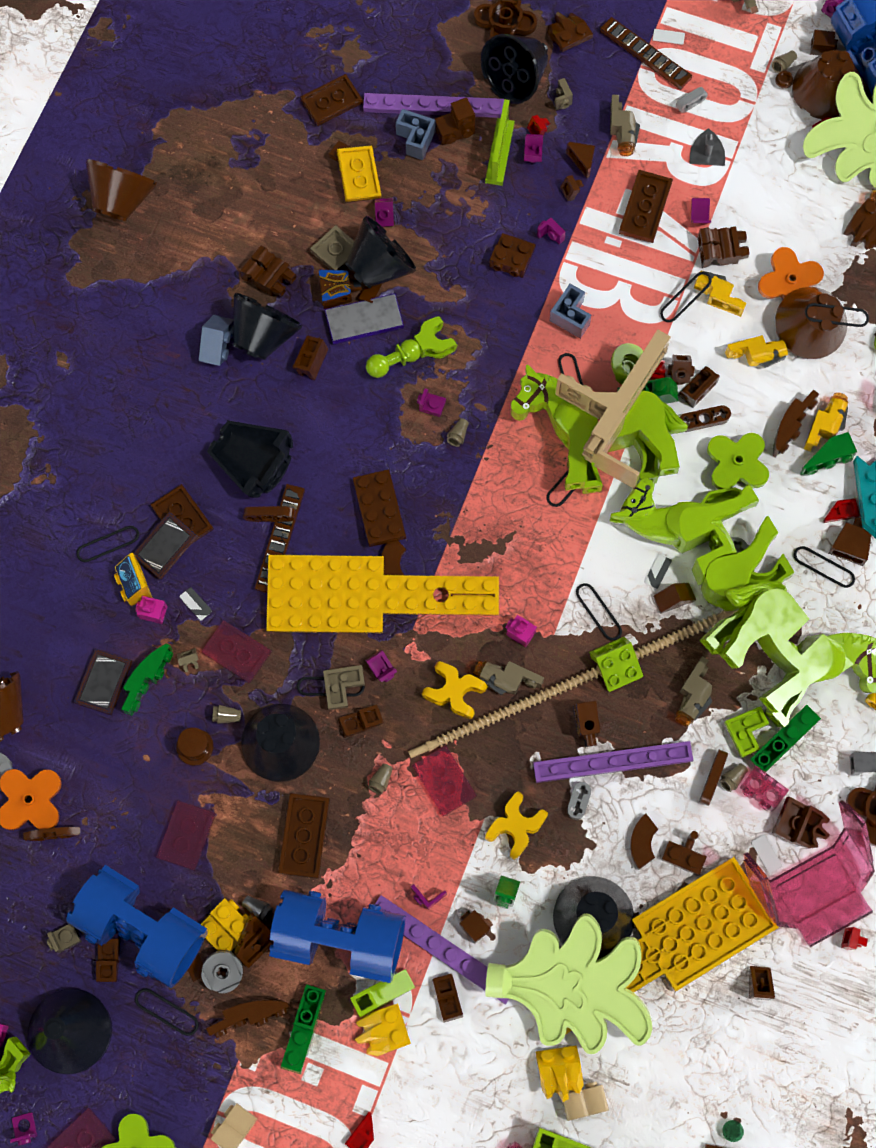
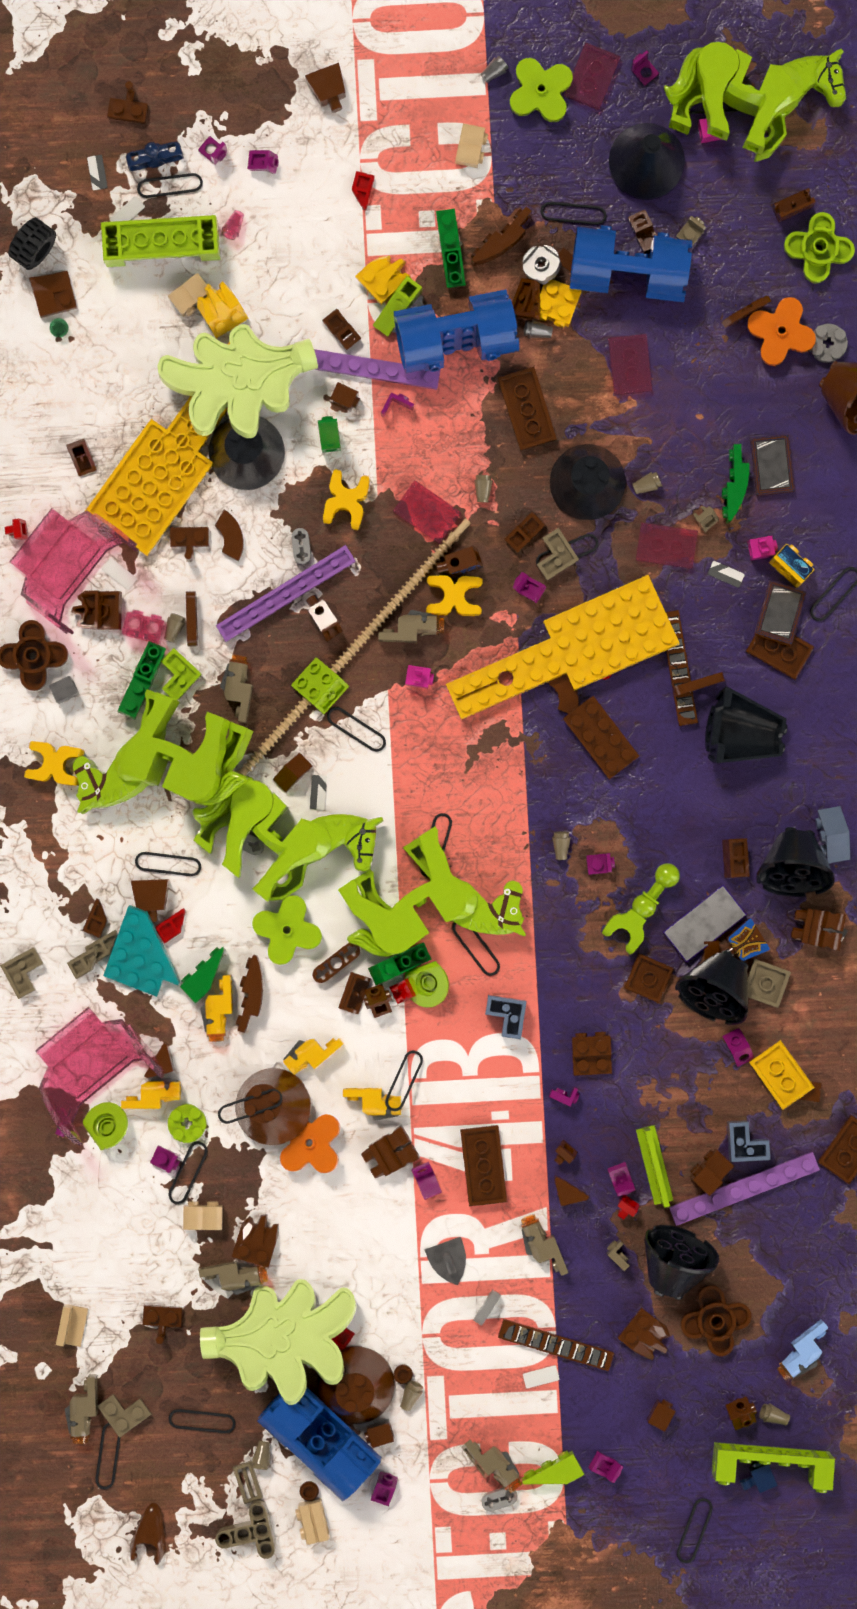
camera: 155 degrees right, 15 degrees up
reddish brown piece [176,727,214,766] -> none
tan piece [555,330,671,488] -> none
none -> reddish brown torso [436,546,483,576]
none -> reddish brown tile [624,953,674,1003]

